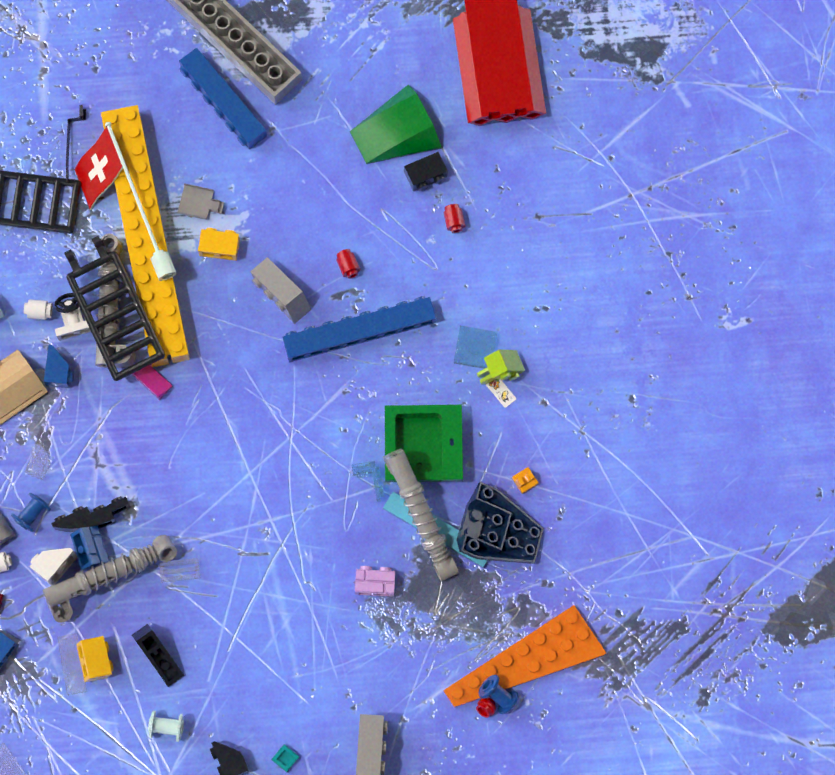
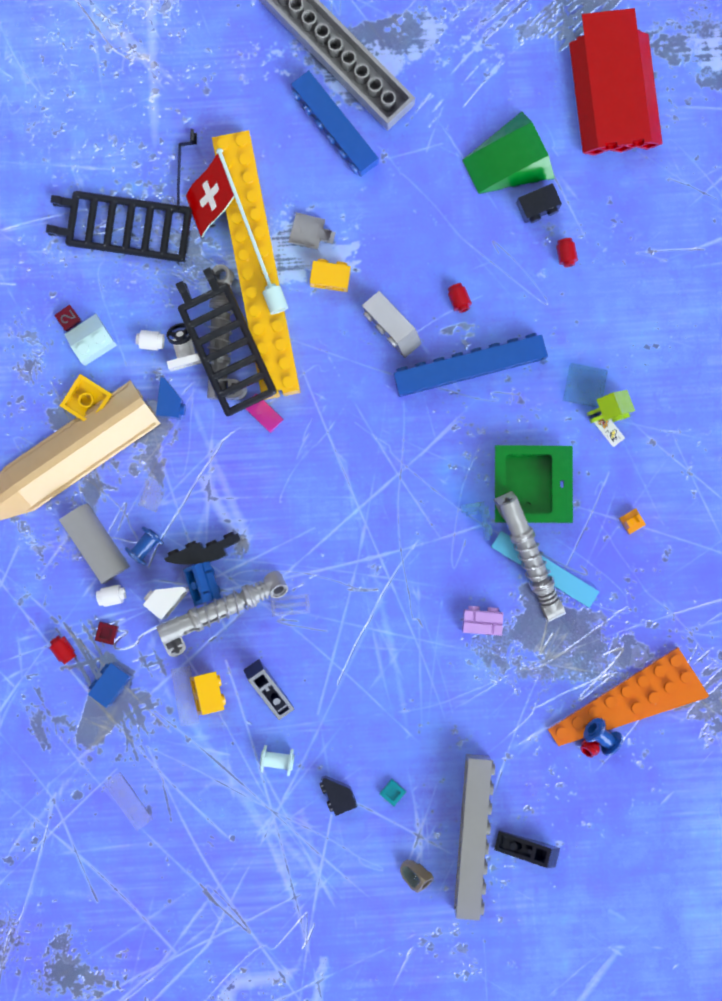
camera: 10 degrees right, 10 degrees up
dark blue wedge [457,482,544,564] -> none

